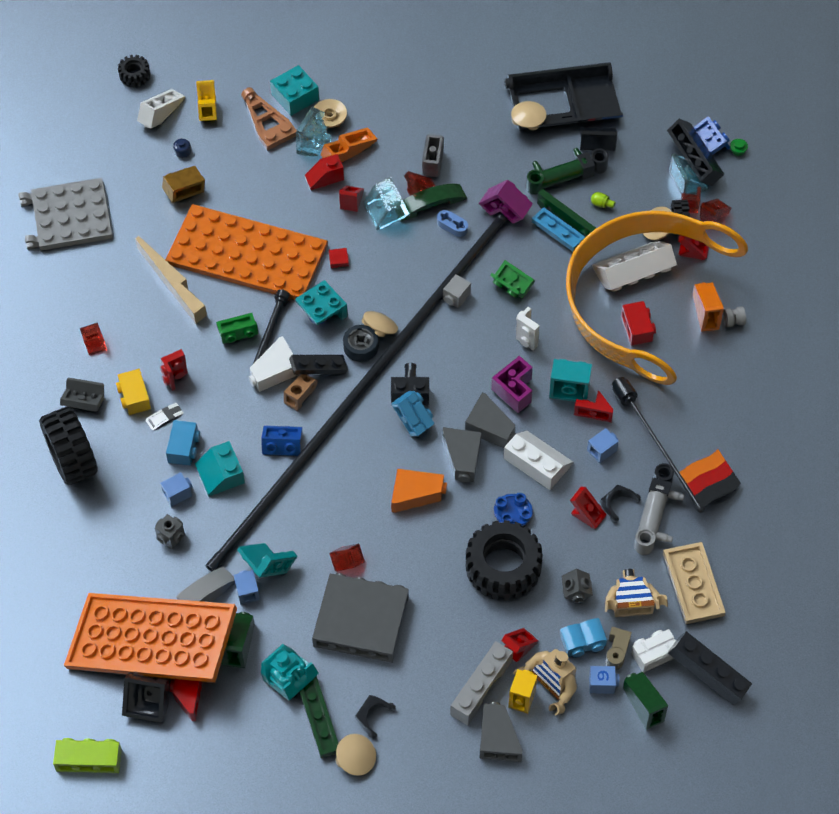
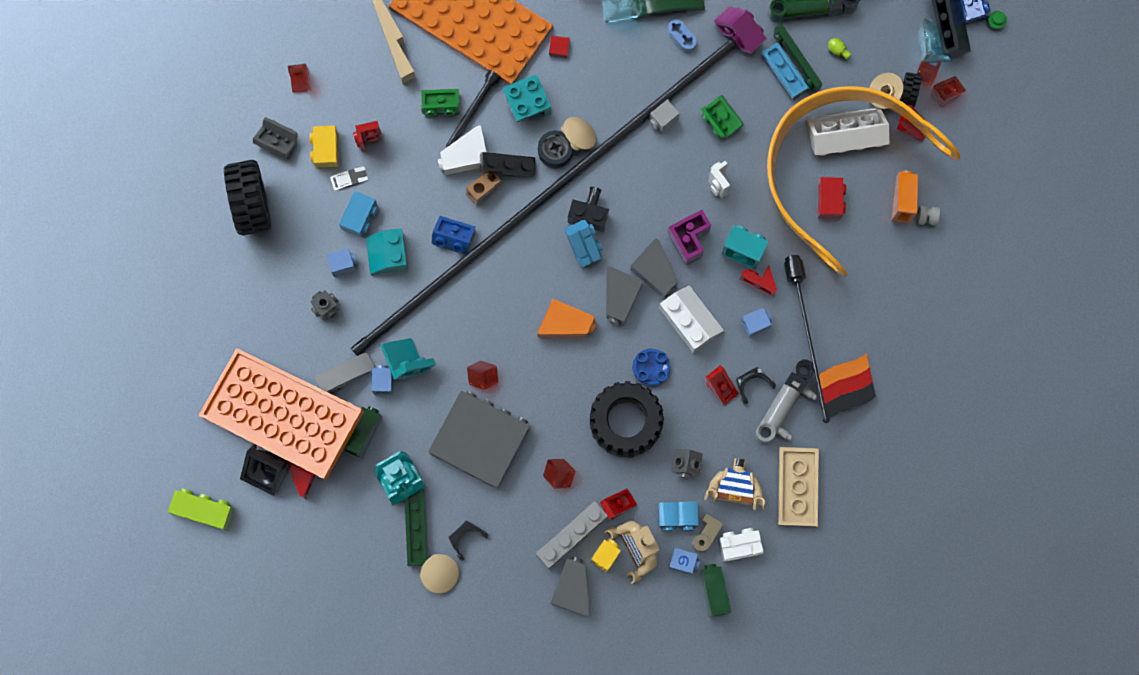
camera: 15 degrees right, 20 degrees up
black brick [668,631,752,705] -> none
none -> clear red panel [543,459,575,488]

